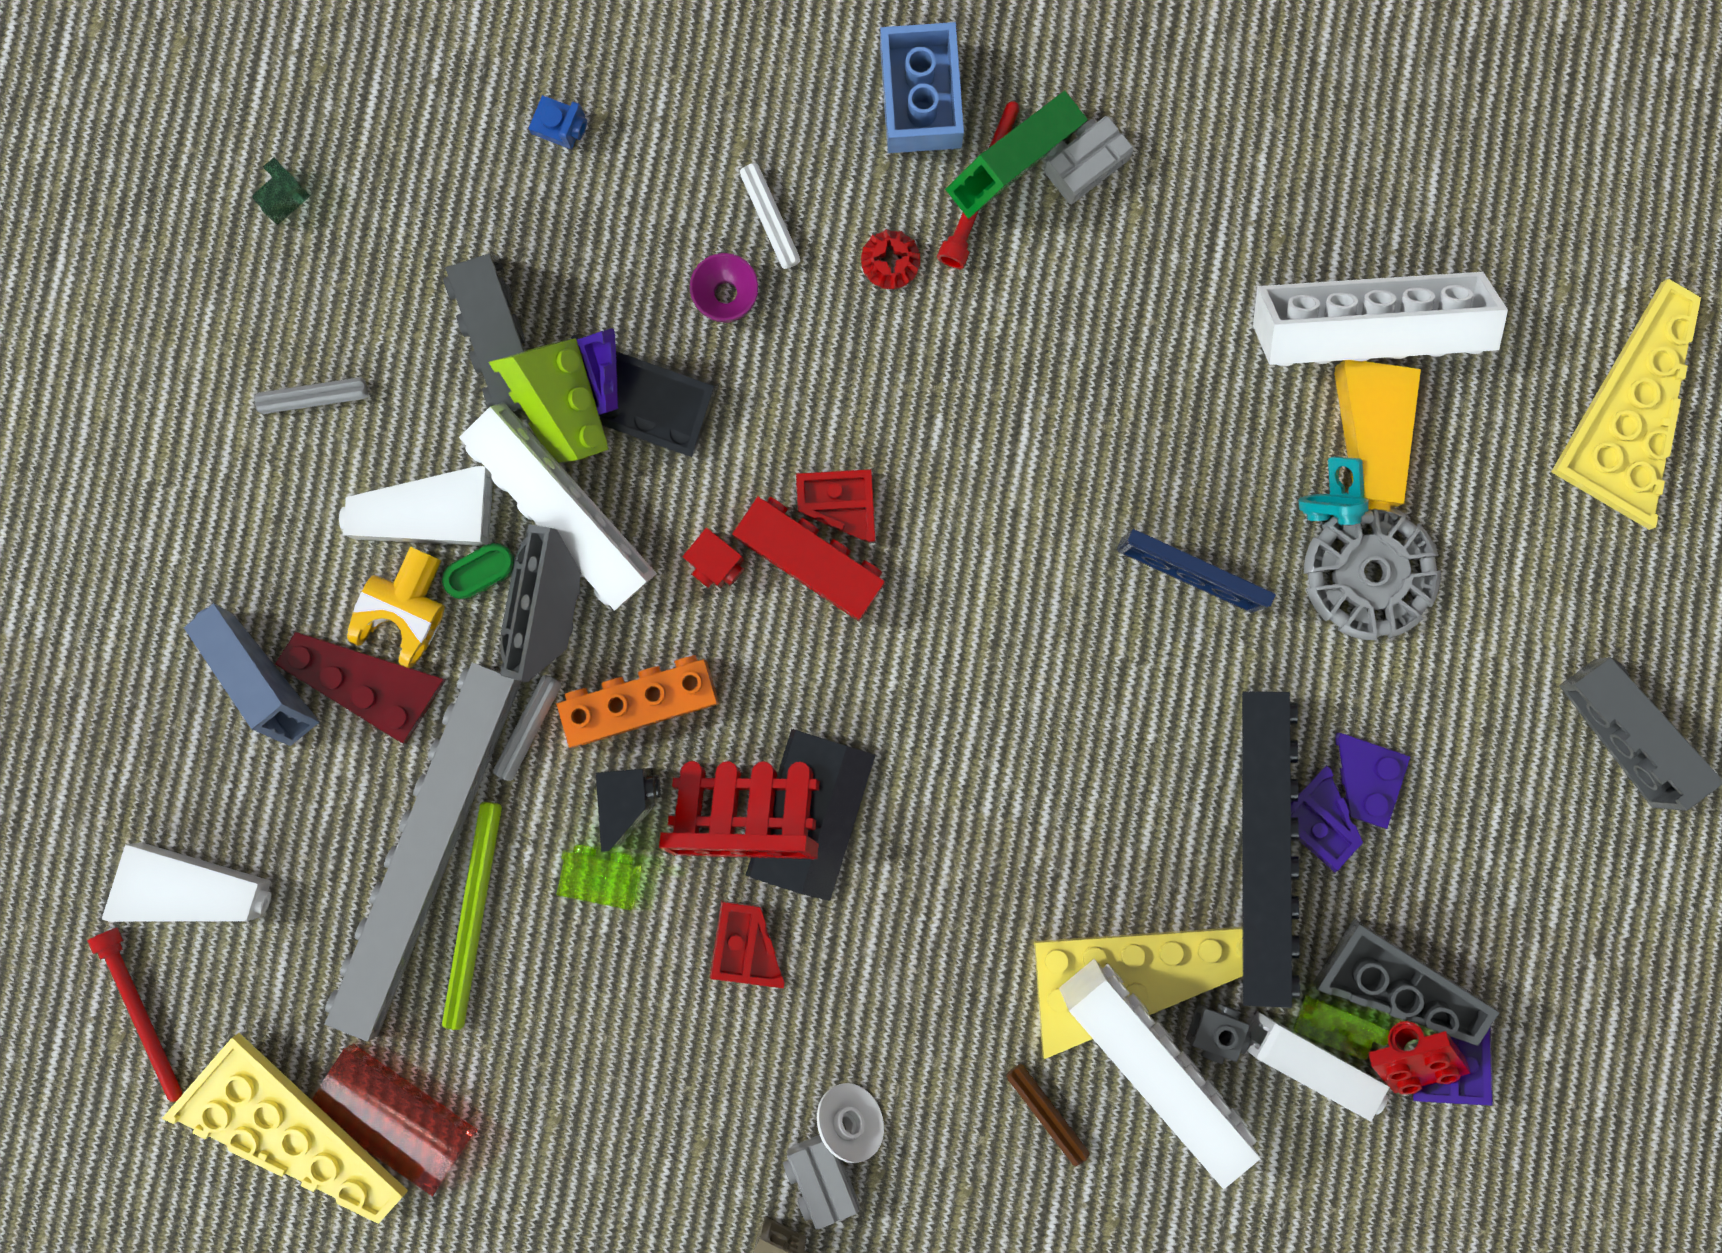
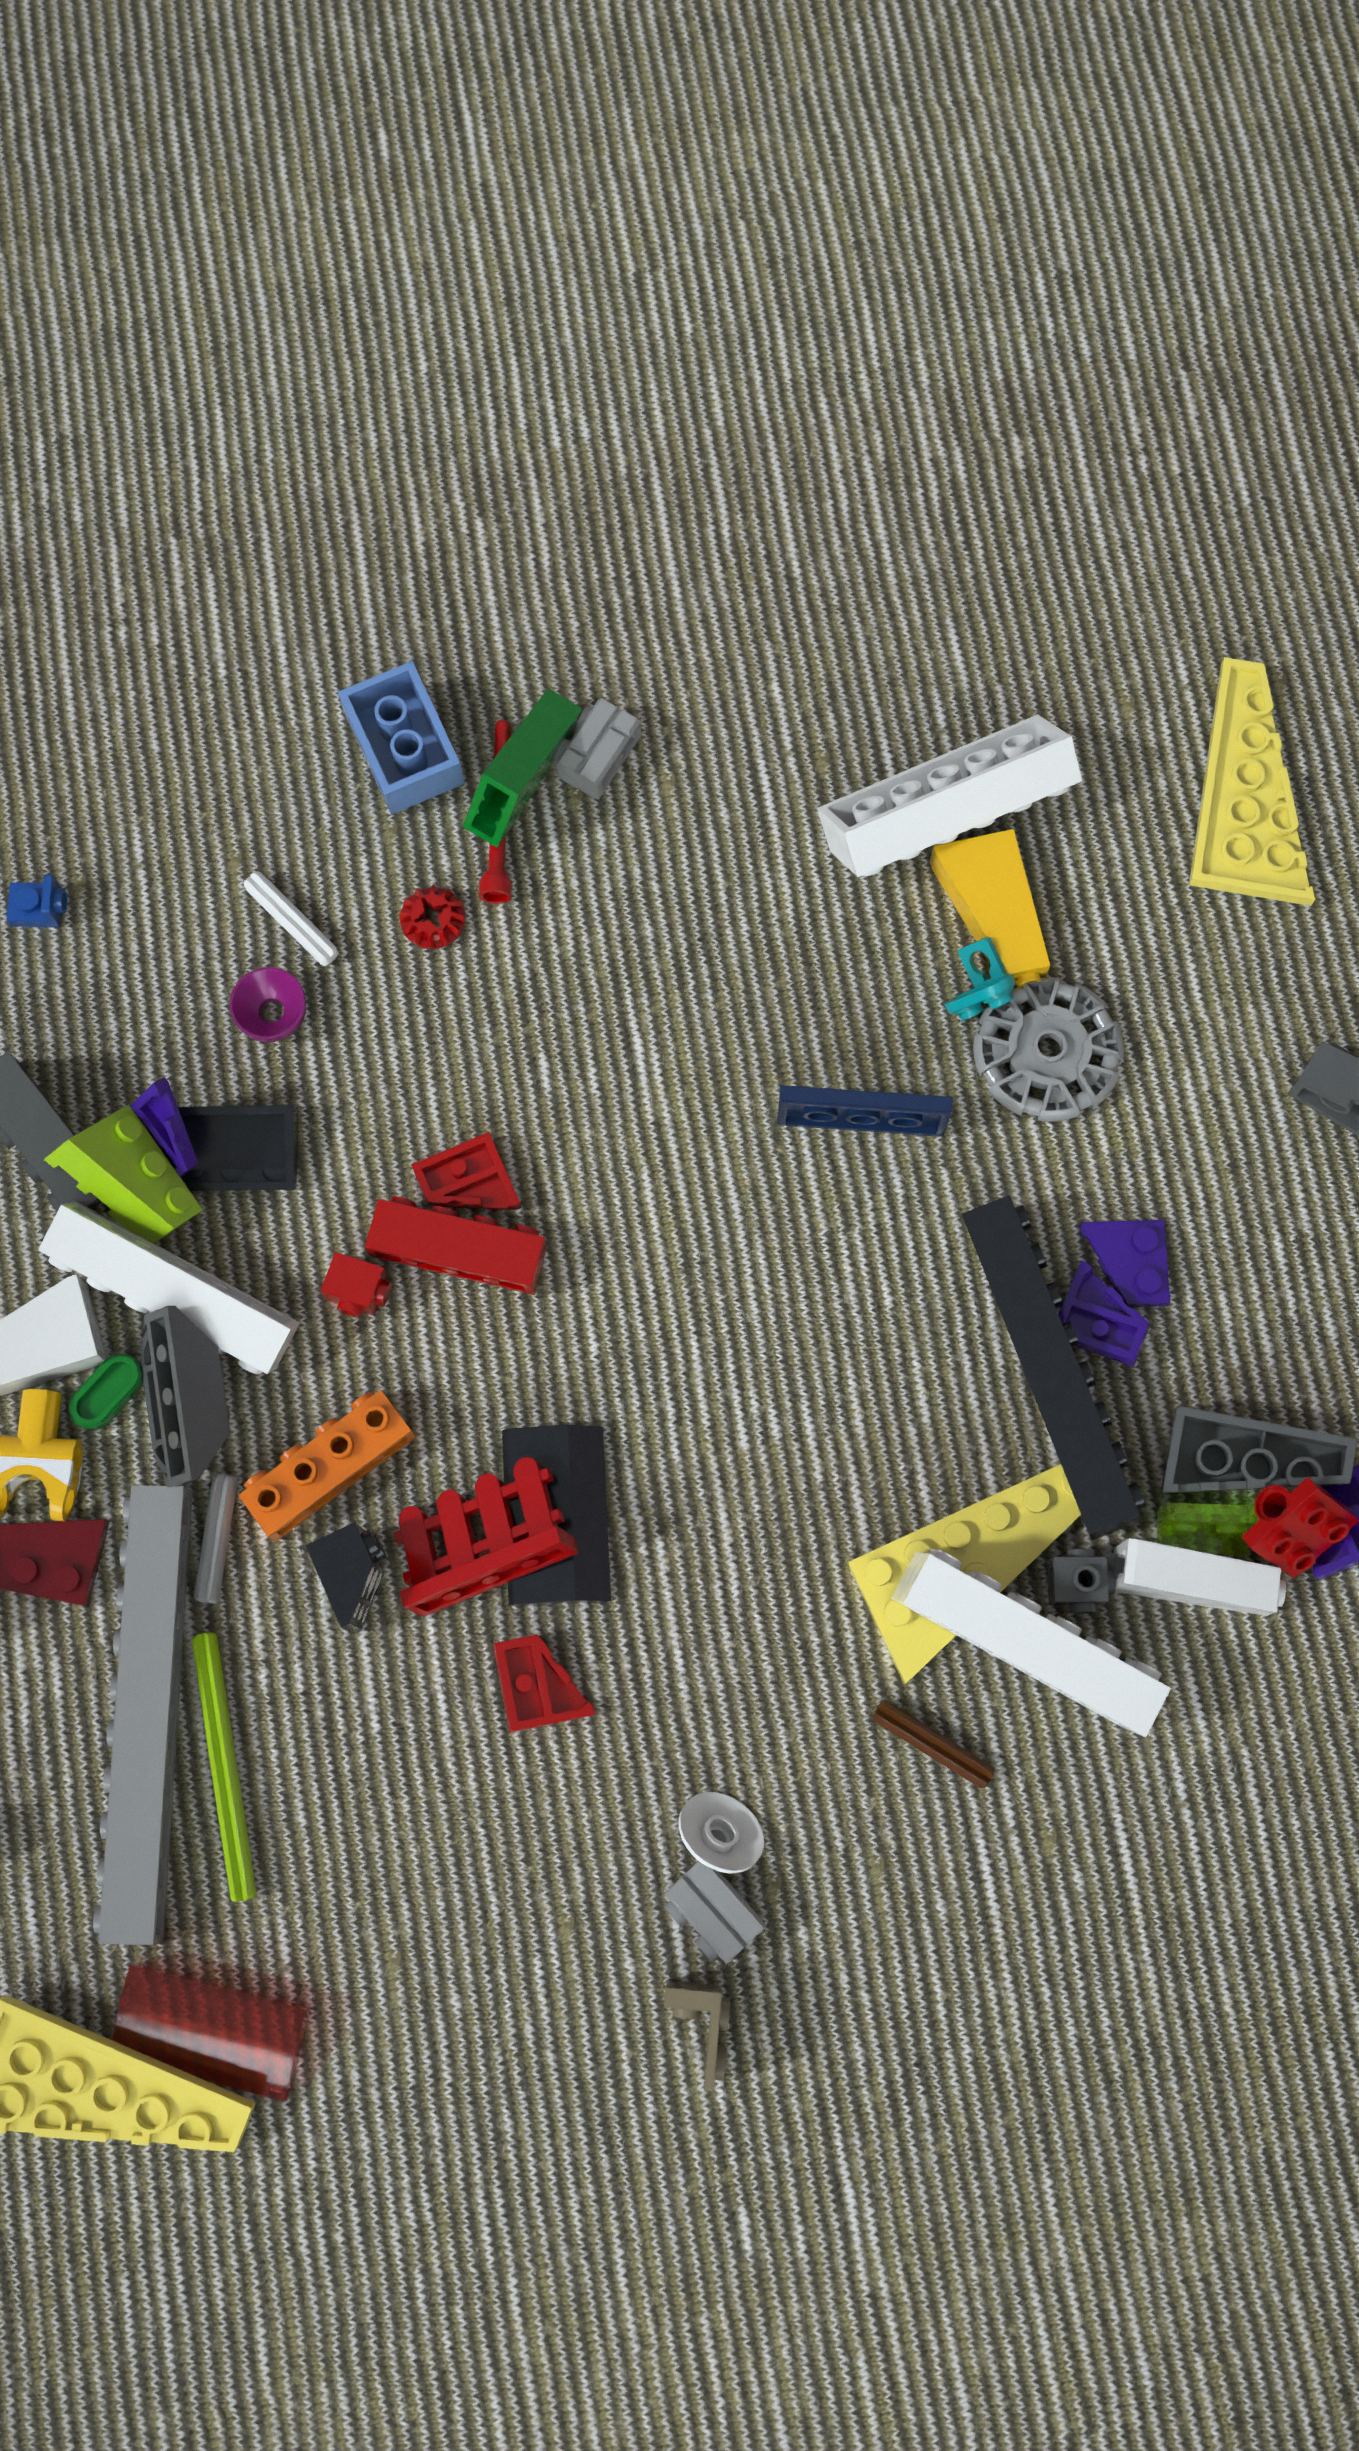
camera: 20 degrees left, 10 degrees down
clear neon green bracket [557,844,642,910] -> none

